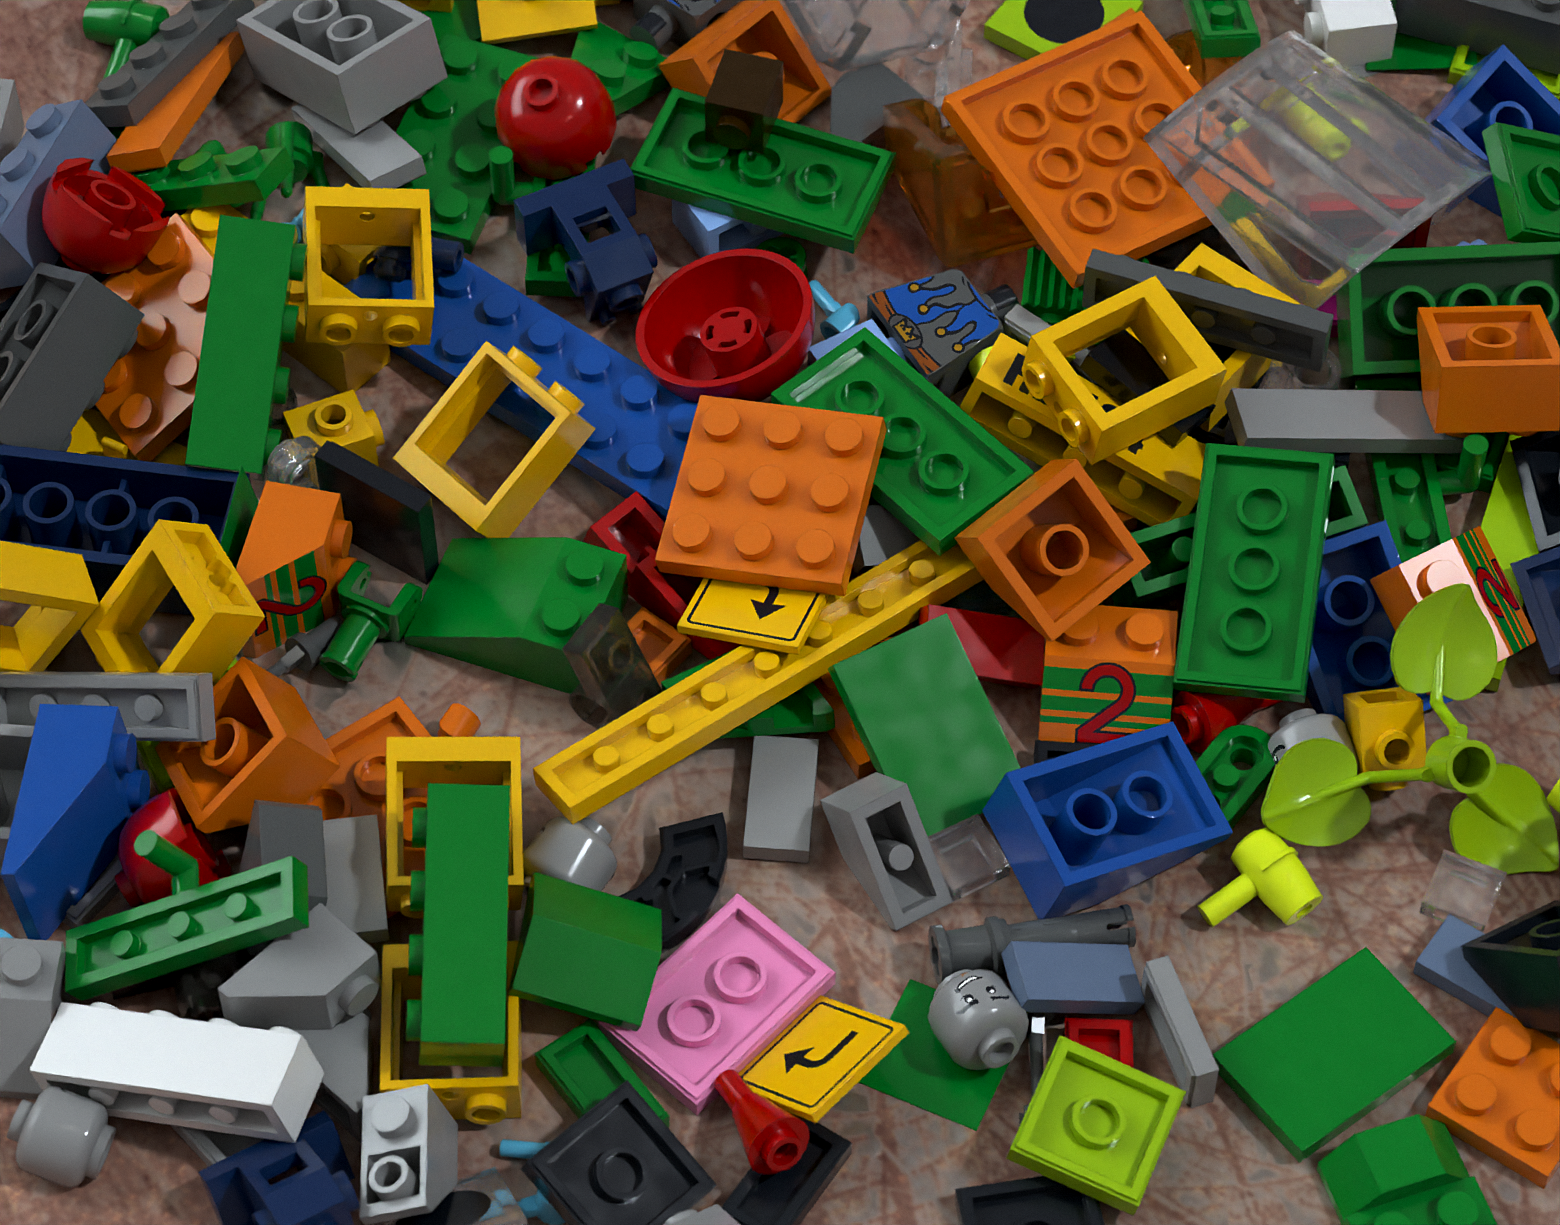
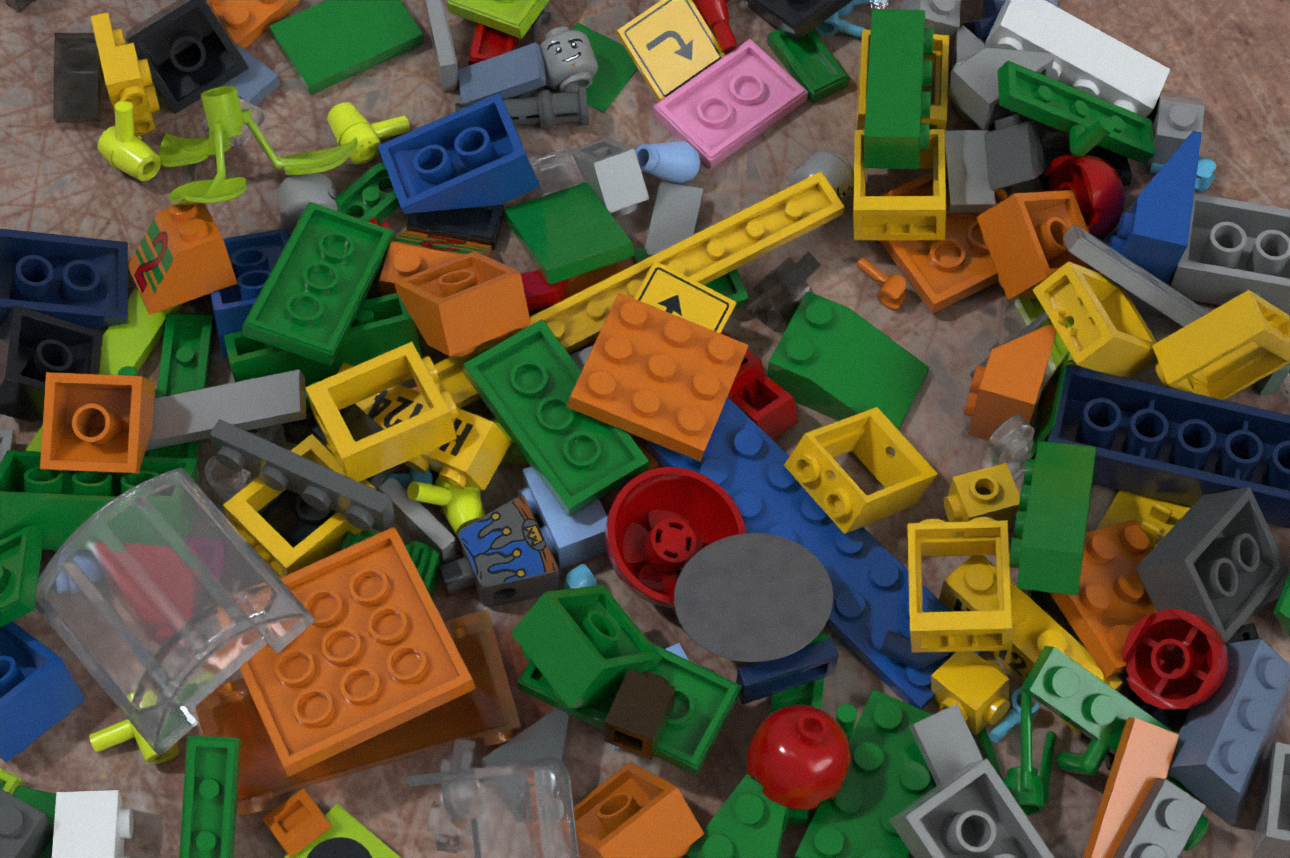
camera: 175 degrees left, 5 degrees up
light grey head [7,1086,116,1188] -> none
black tile [314,440,439,585] -> none
green piece [319,561,423,682] -> none
green slope [508,872,662,1032] -> none
orange tile [602,607,692,694] -> none
black tile [618,812,728,955] -> none
yellow brick [1343,687,1427,791] -> none
none -> green slope [511,584,662,709]
none -> light blue cone [635,141,700,185]
none -> flat silver sticker [674,533,833,662]

